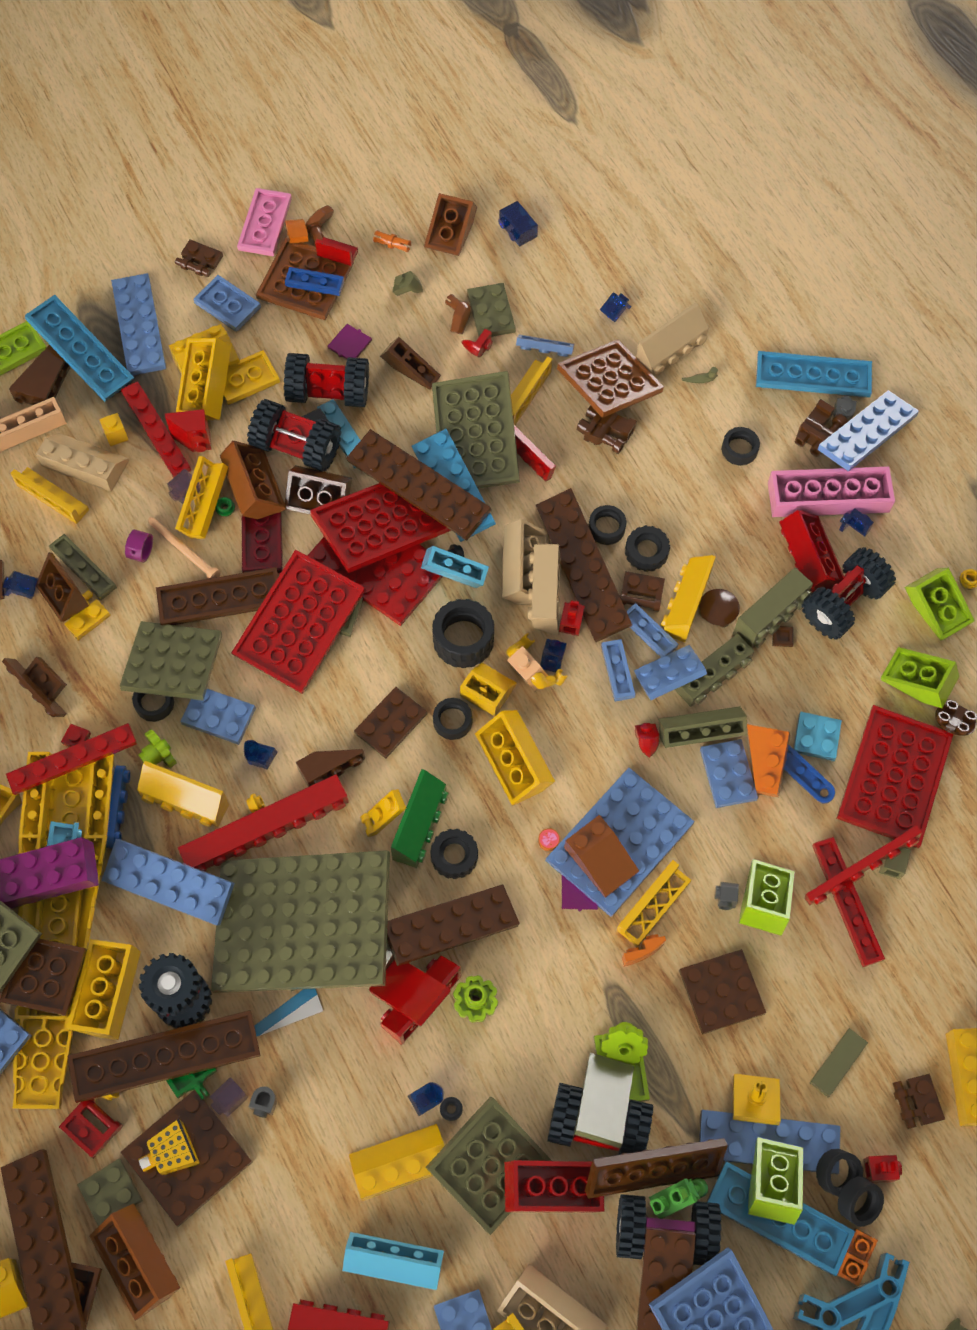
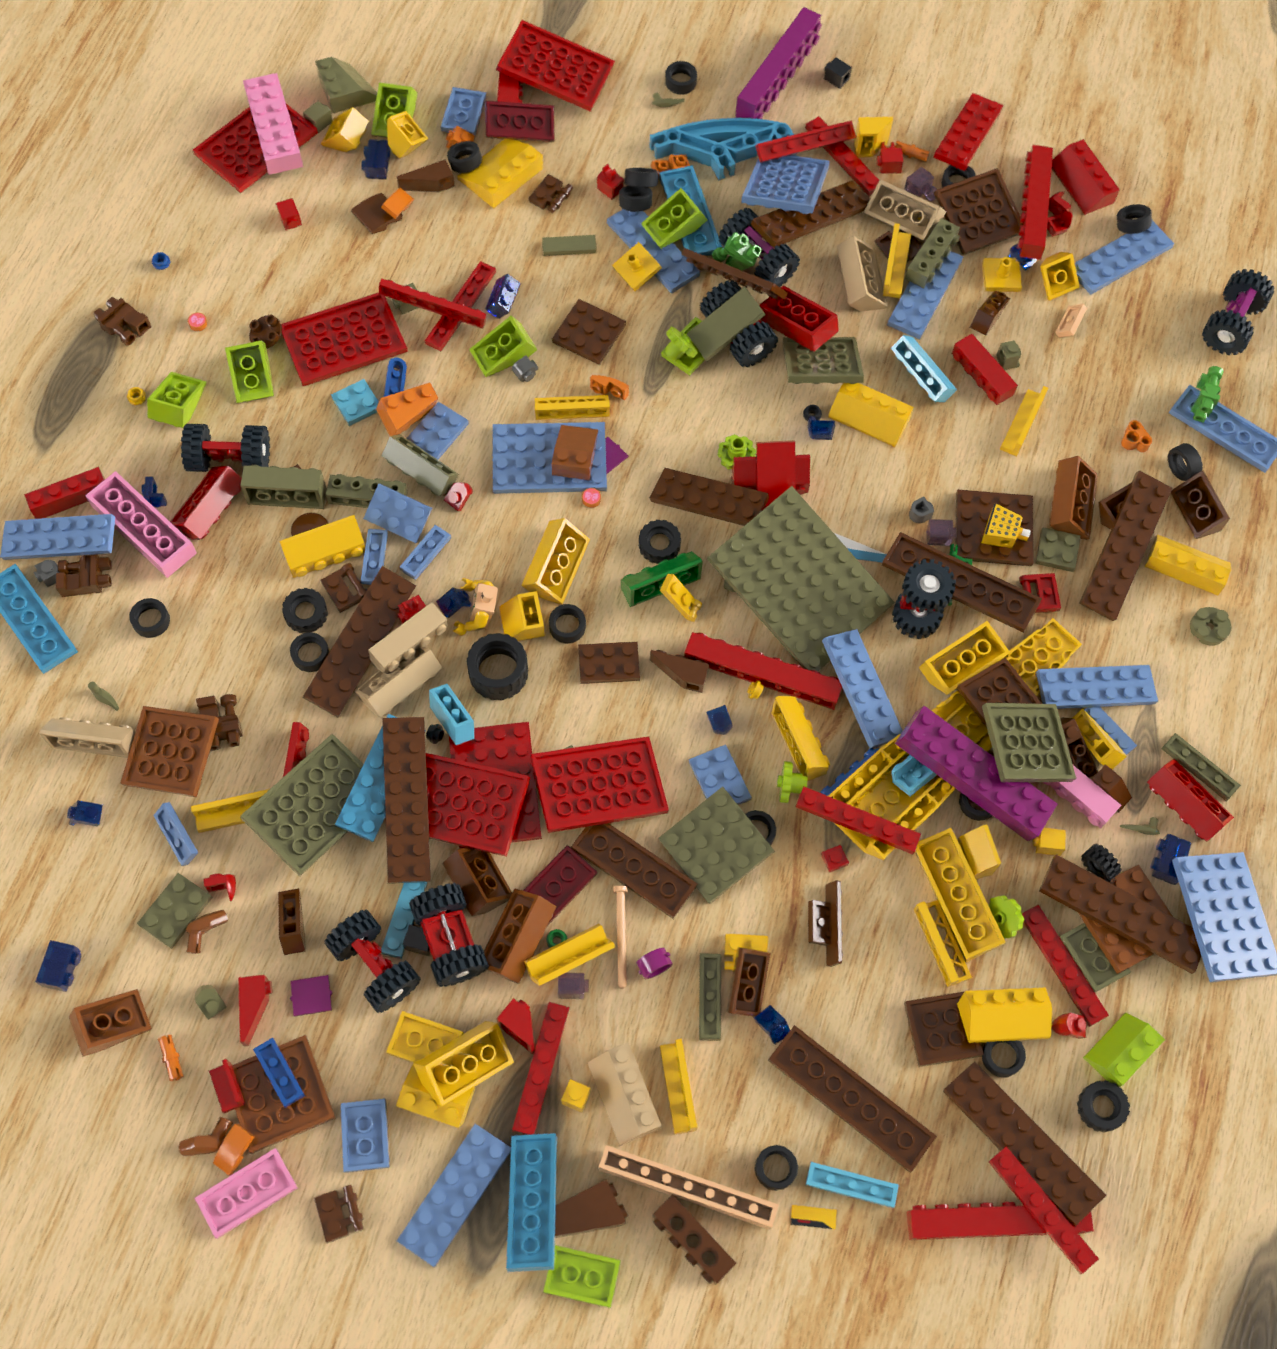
camera: 135 degrees left, 0 degrees up
none -> red brick [24,467,105,519]
none -> red slope [238,975,272,1047]
none -> clear blue brick [485,274,521,319]

